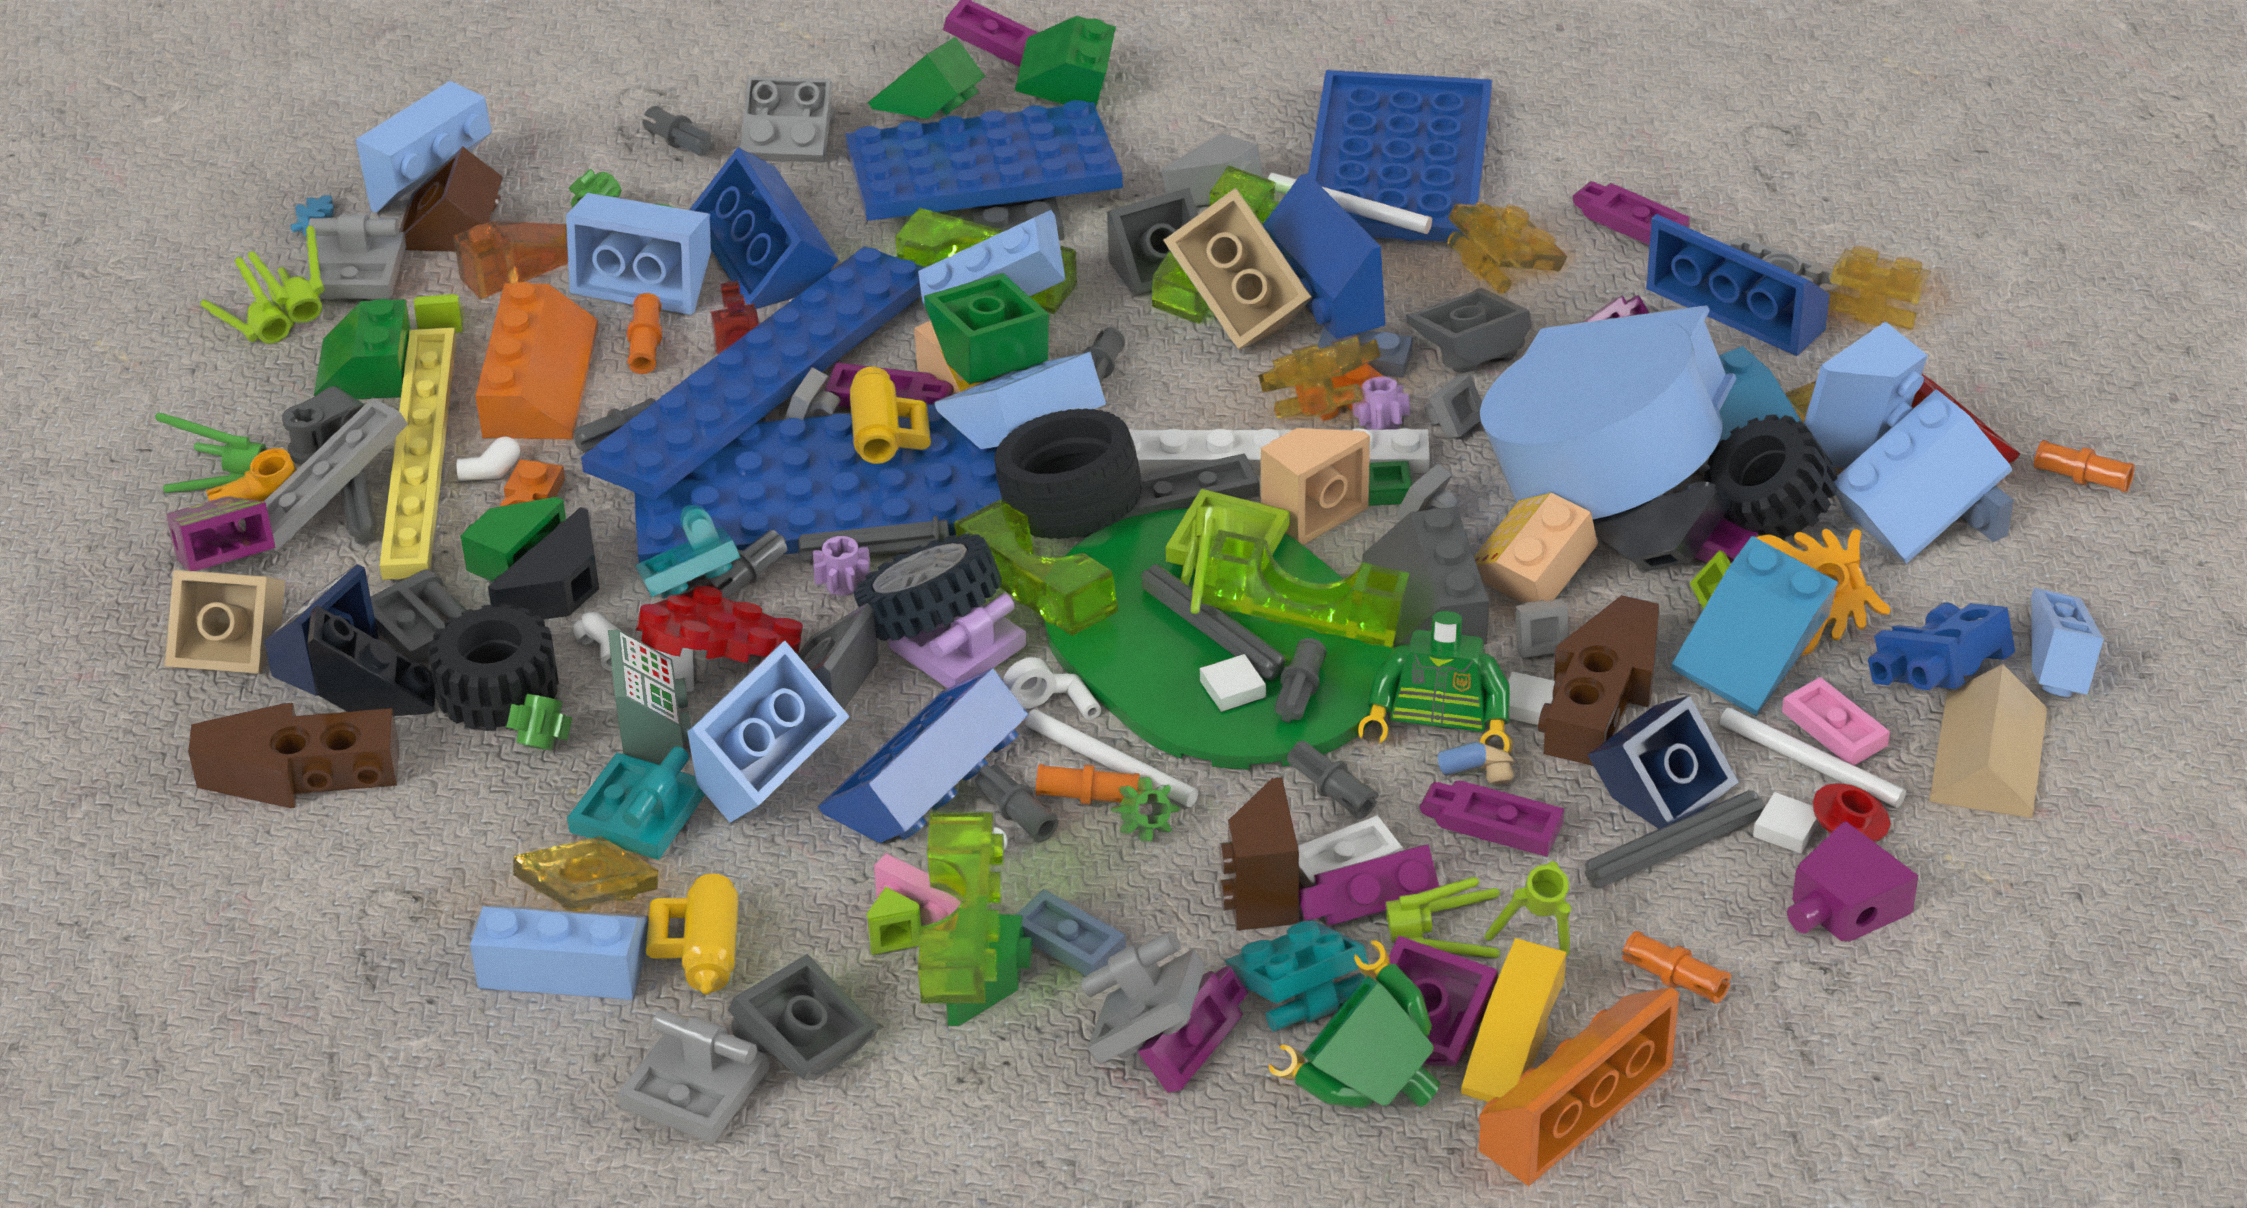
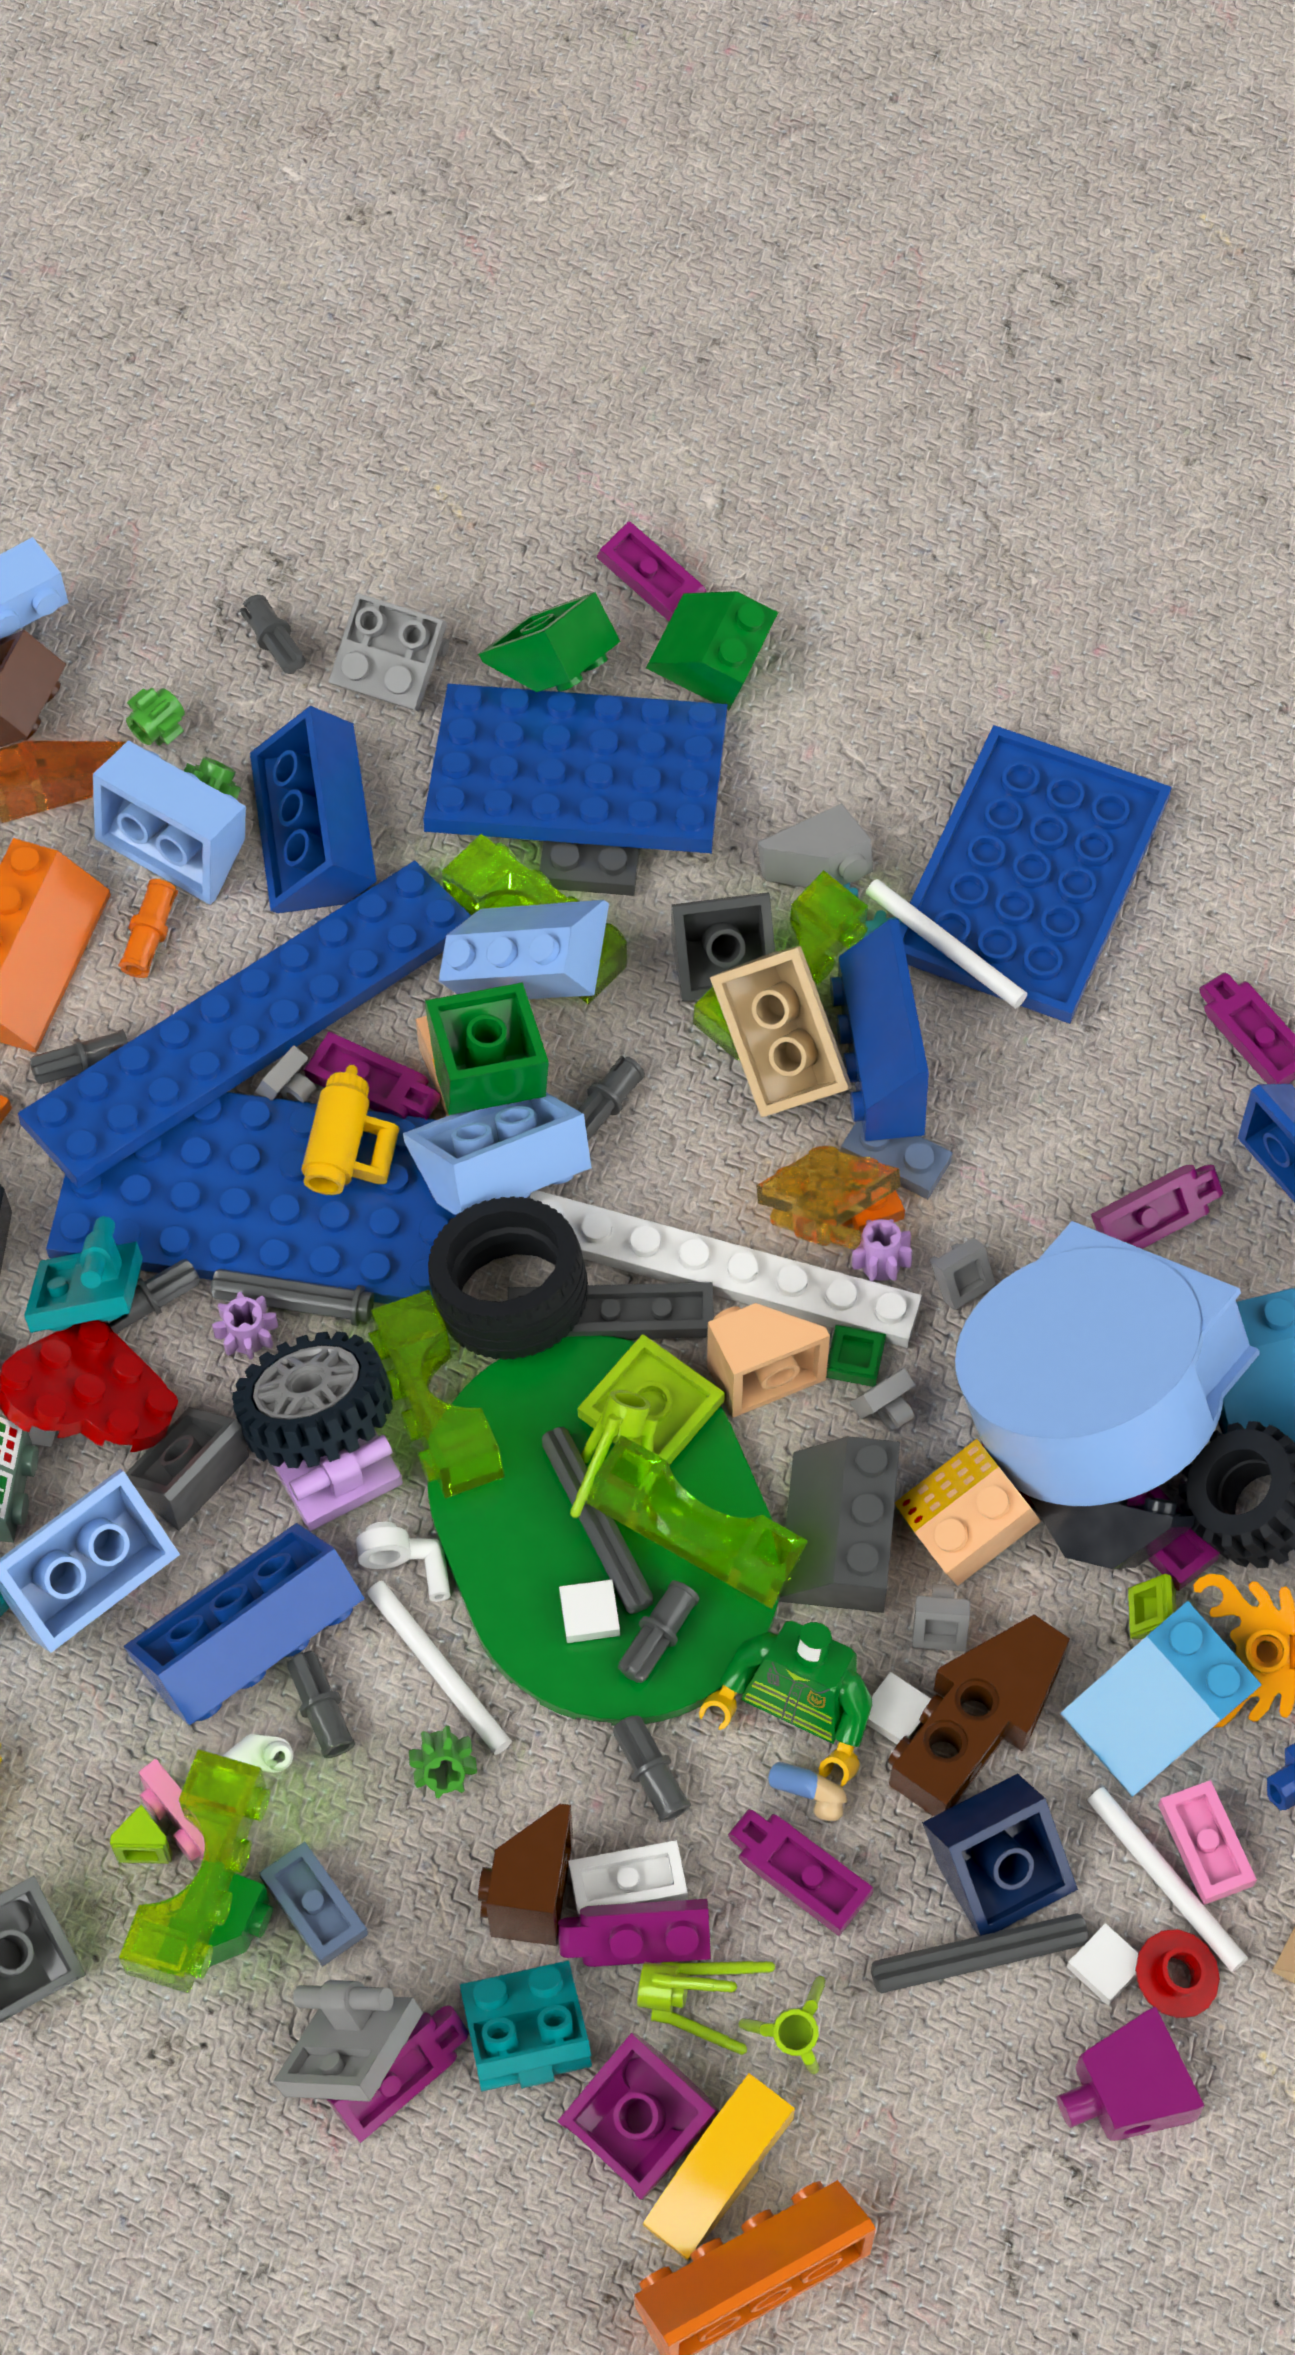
camera: 15 degrees right, 20 degrees up
clear red plate [710,281,759,355] -> none
orange pin [1036,764,1140,805] -> none
green torso [1268,940,1441,1109] -> none
dark grey slope [1406,287,1532,372] -> none
clear yellow plate [1447,202,1568,294] -> none
orange pin [1622,930,1731,1004] -> none

